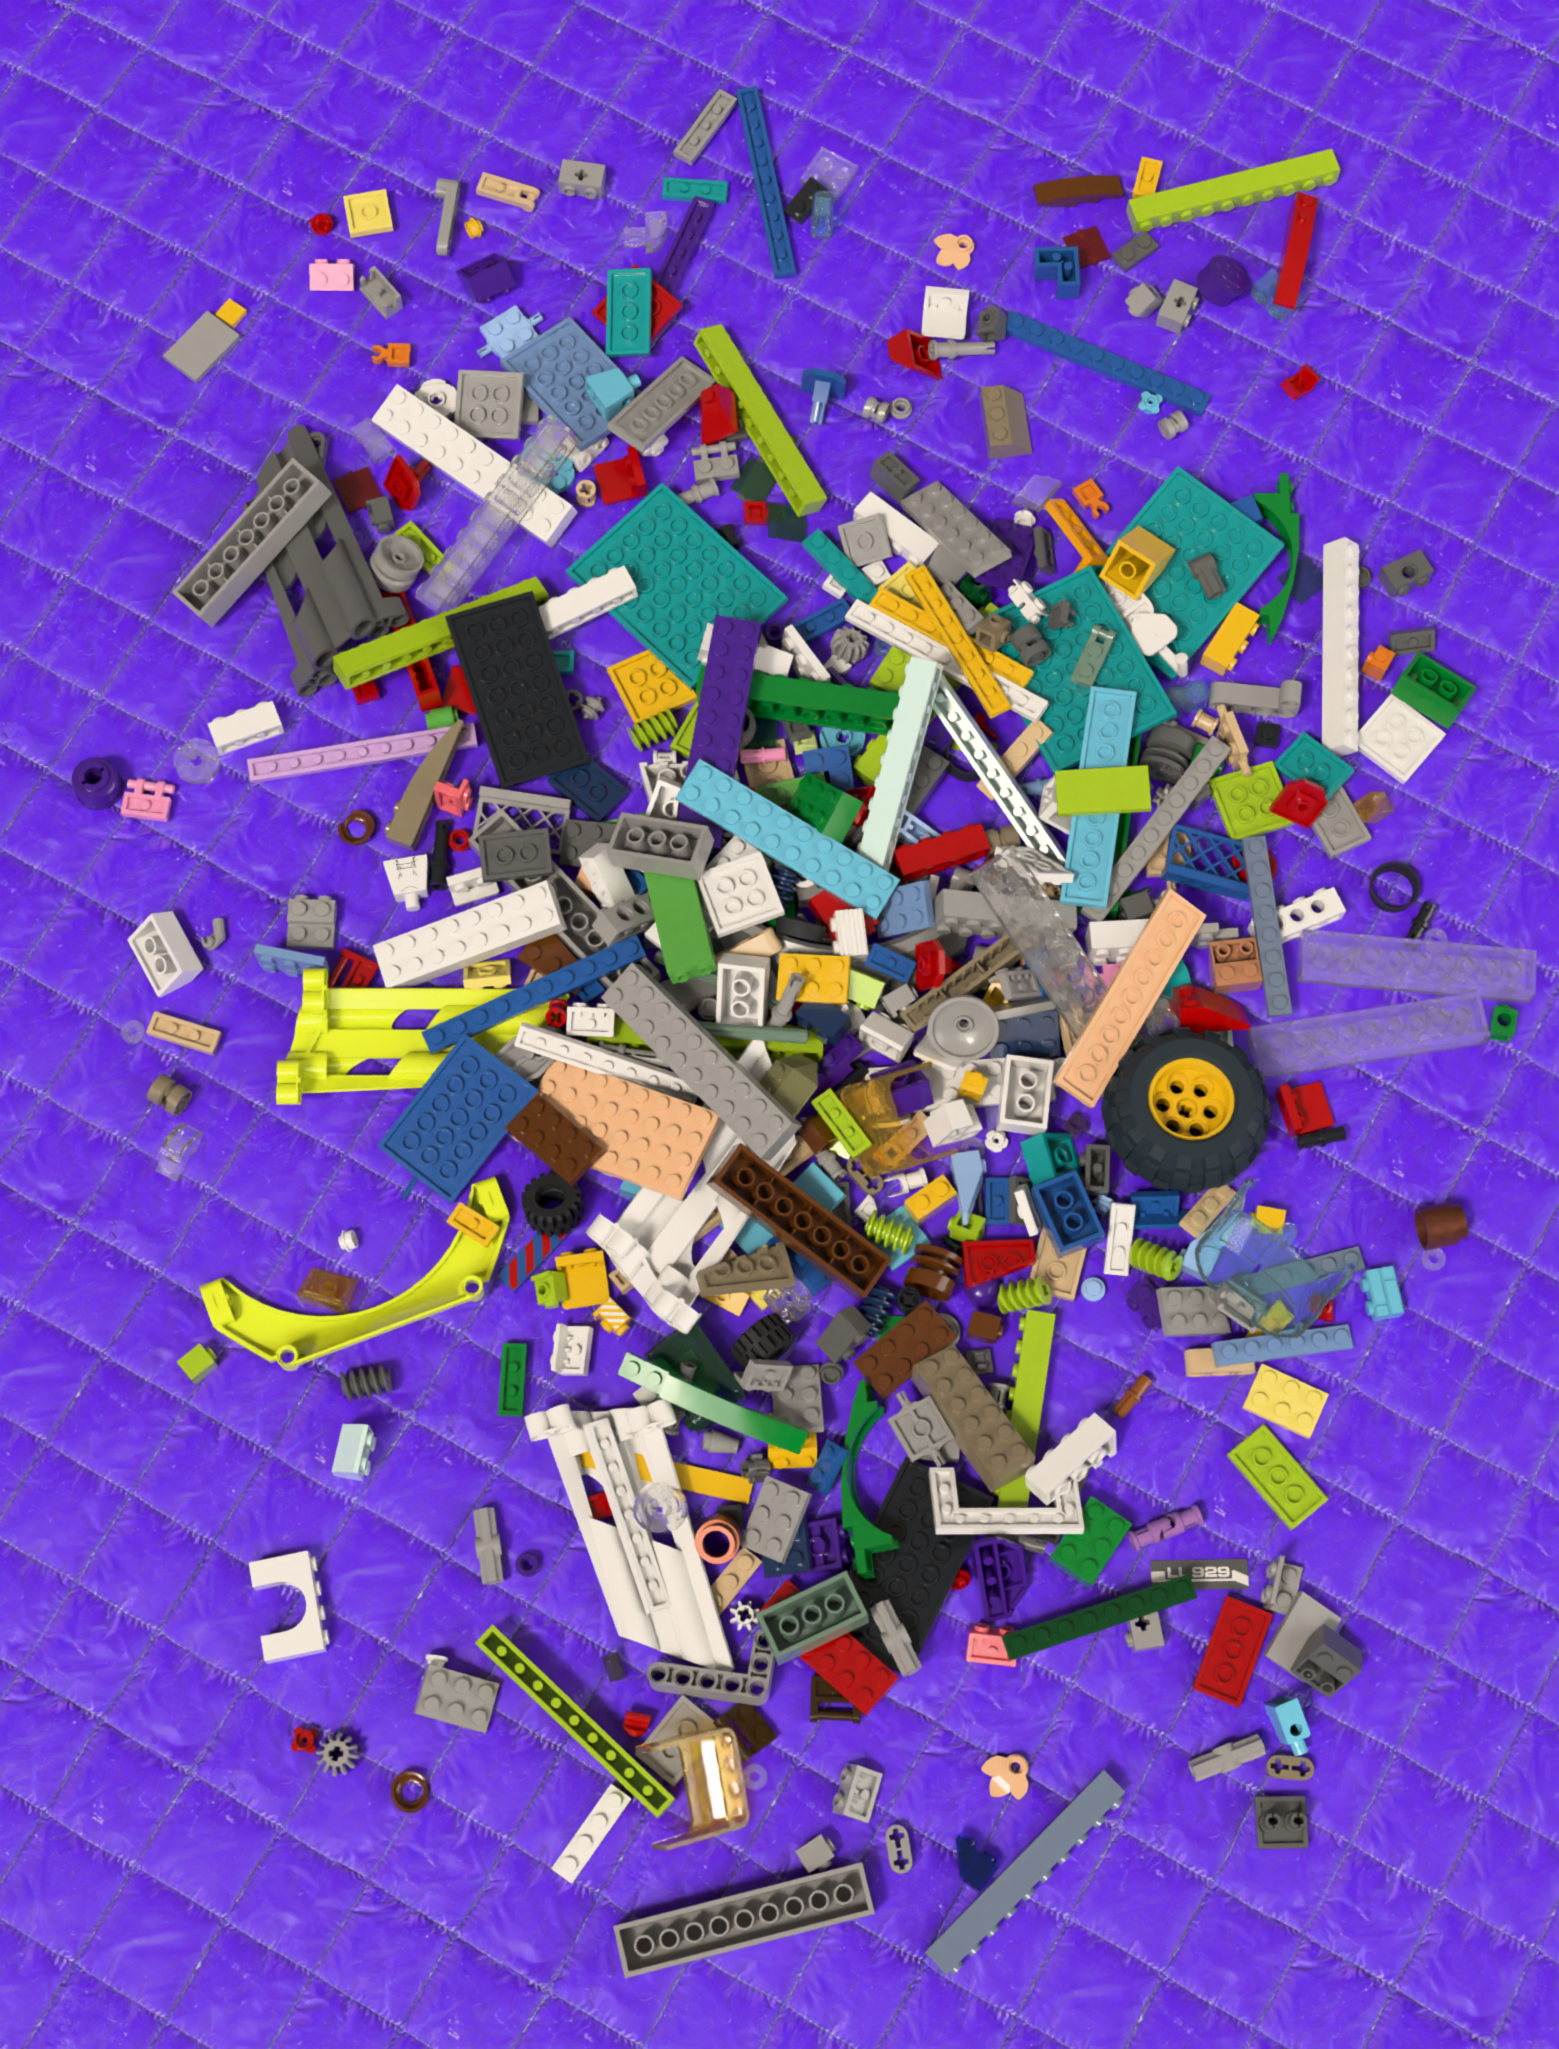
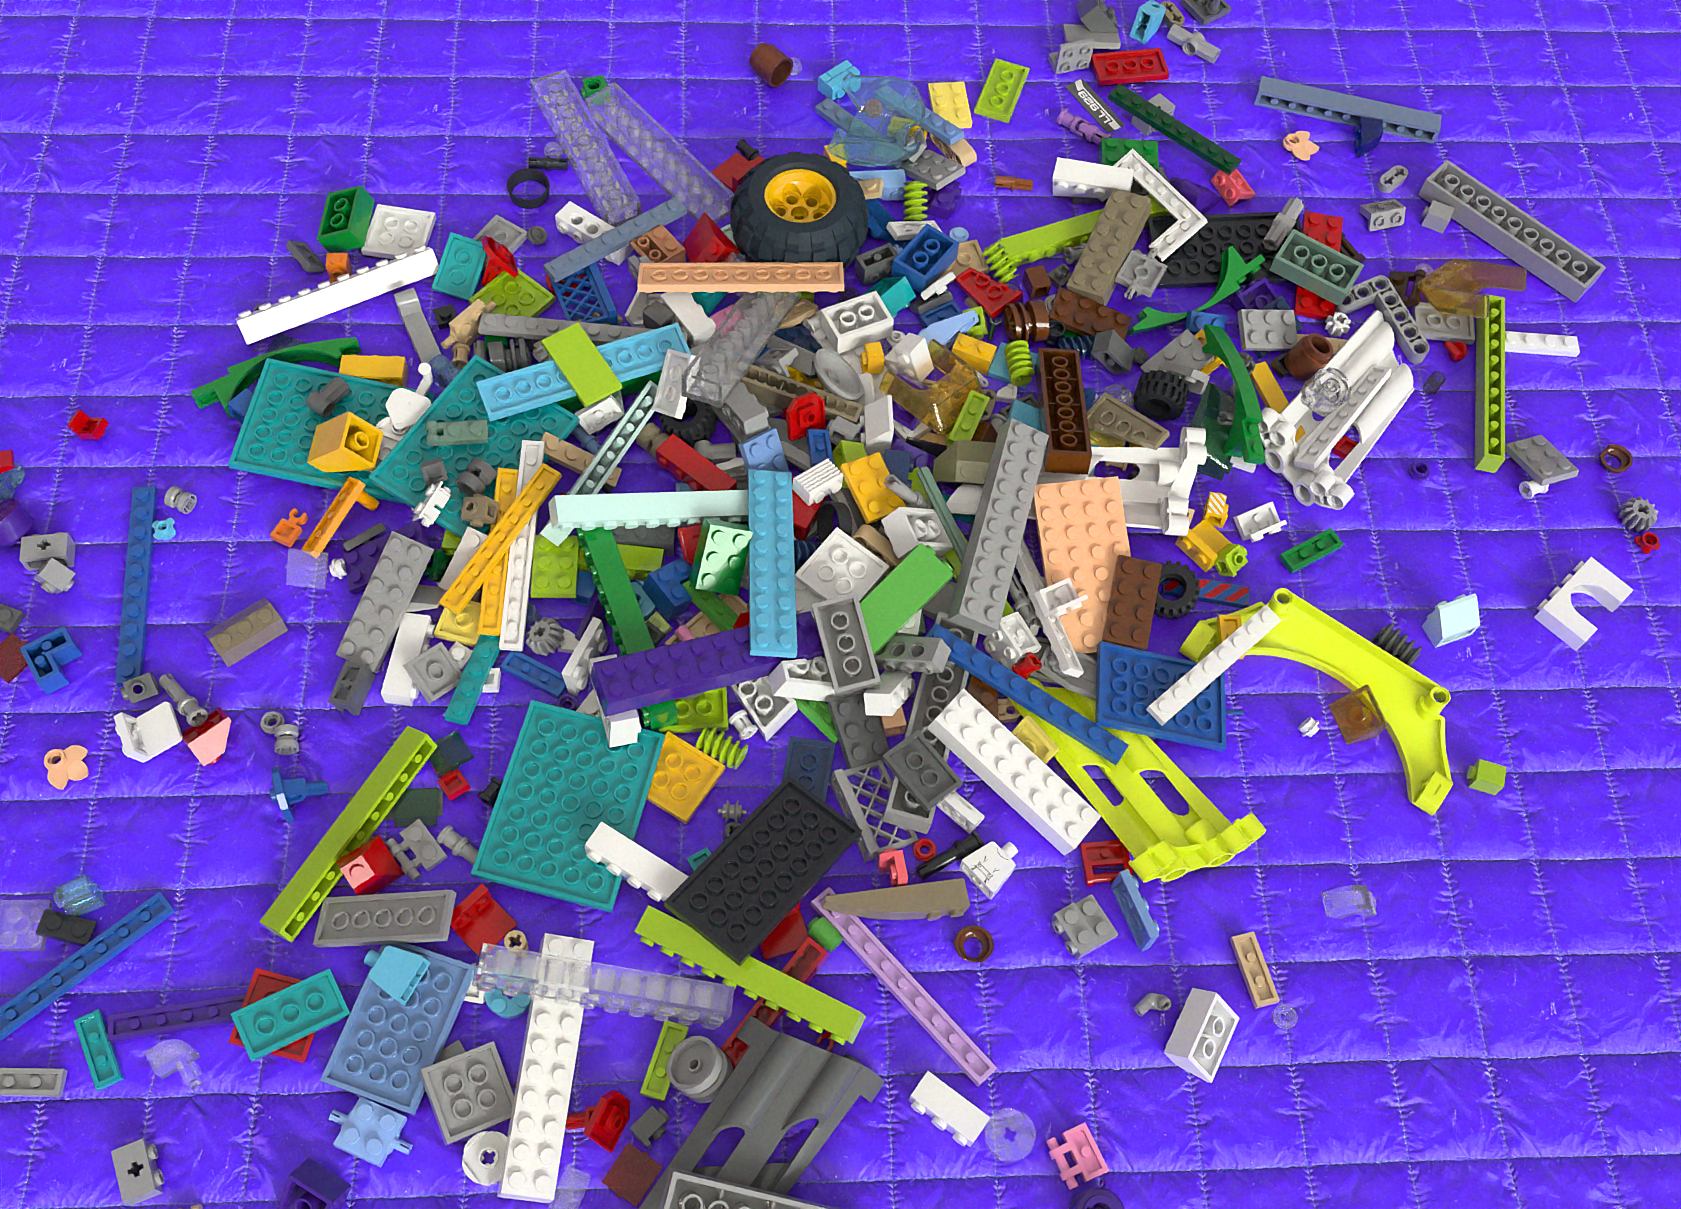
camera: 125 degrees left, 10 degrees down
dark tan wheel [147,1074,192,1117] -> none
light grey piece [473,1507,504,1585] -> none
brick [1353,791,1394,823] -> none
dark grey brick [1378,549,1434,599] -> none
none -> dark grey plate [527,226,547,246]
none -> white bracket [1034,578,1088,618]
none -> white plate [1146,605,1282,726]

